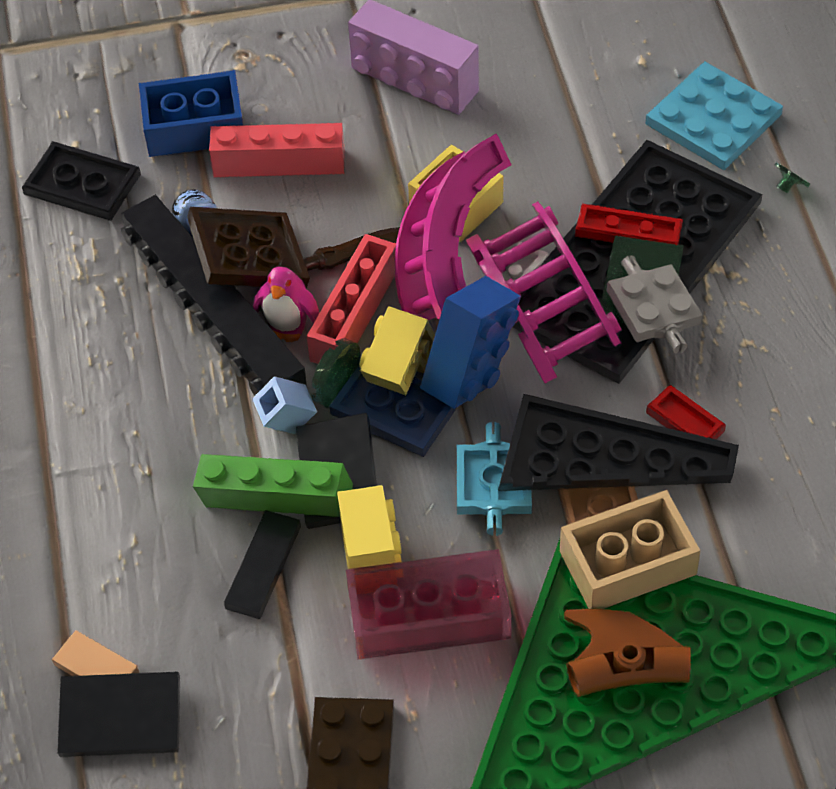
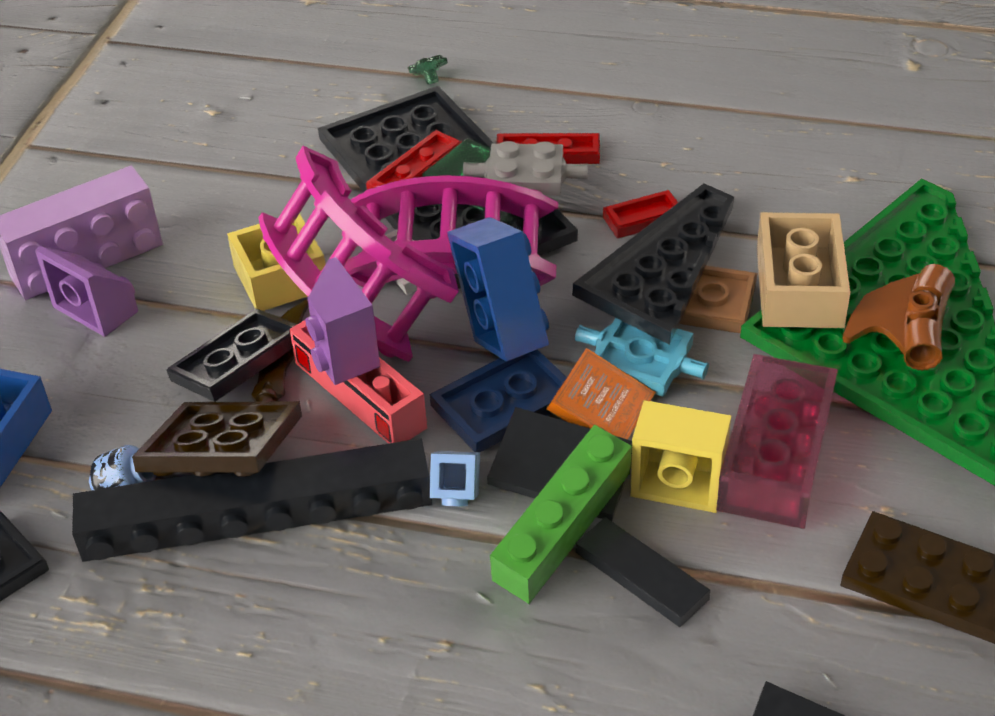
camera: 65 degrees left, 10 degrees down
coral brick [209,123,345,177] -> none
animal [253,267,319,342] -> none
clear green tile [311,338,361,408] -> none
light yellow brick [359,306,435,395] -> none
medium azure plate [645,61,783,170] -> none
none -> medium lavender slope [35,246,138,337]
none -> black tile [166,309,297,402]
none -> medium lavender slope [305,257,380,385]
none -> red tile [496,133,600,164]
none -> orange tile [547,348,656,440]

